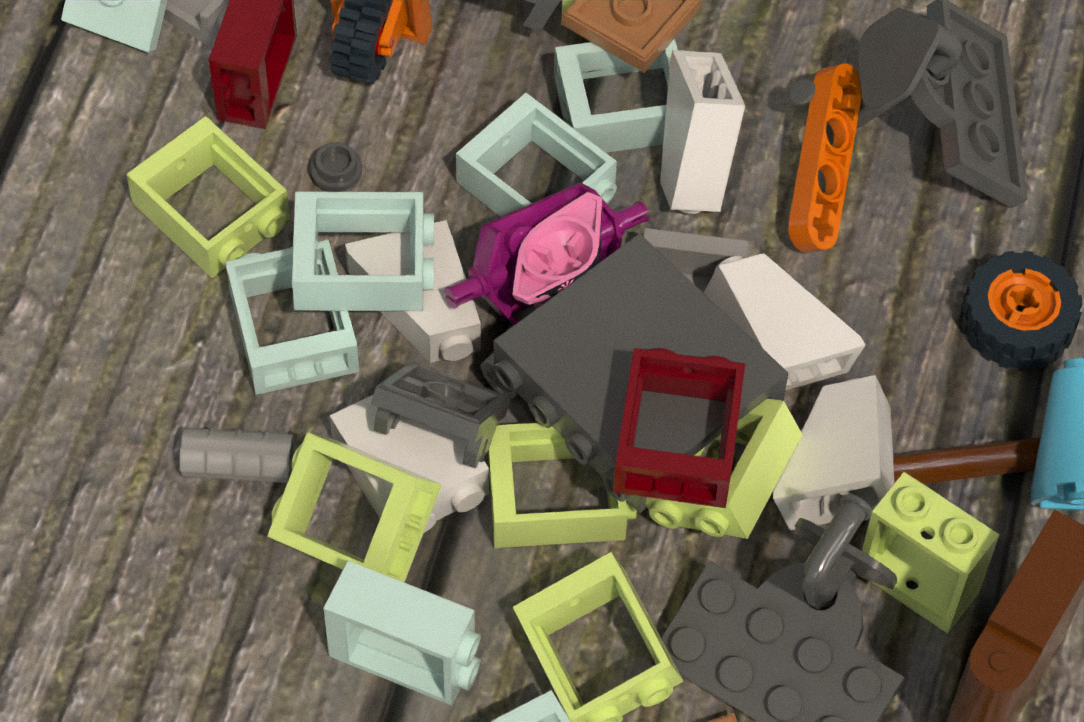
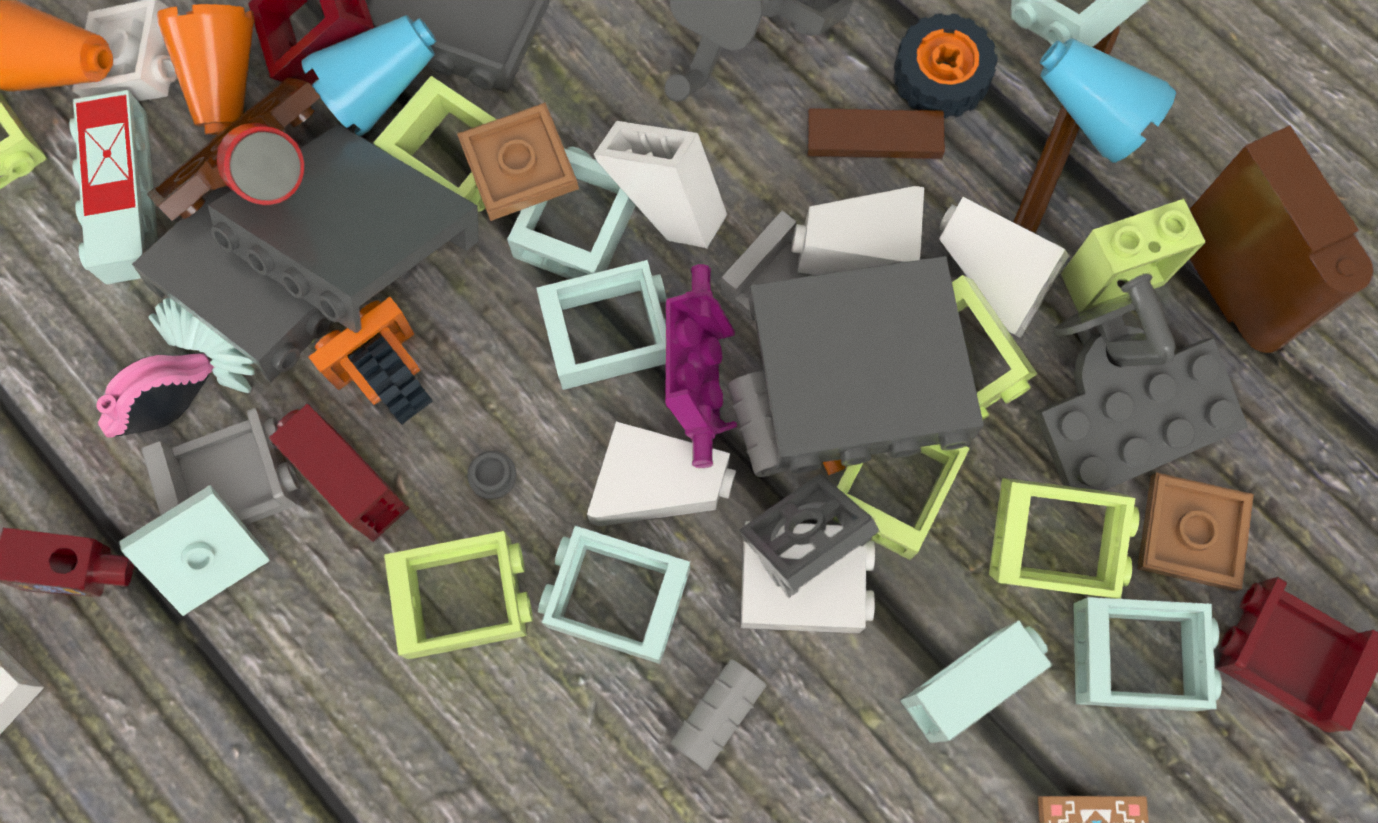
camera: 55 degrees left, 15 degrees up
yellowish green window [267,432,442,583] -> none
light aqua window [292,192,434,311] -> none
bright pink hat [512,192,602,310] -> none
dark red window [613,348,746,508] -> none
orange beam [788,63,862,253] -> none
none -> reddish brown tile [807,108,945,159]

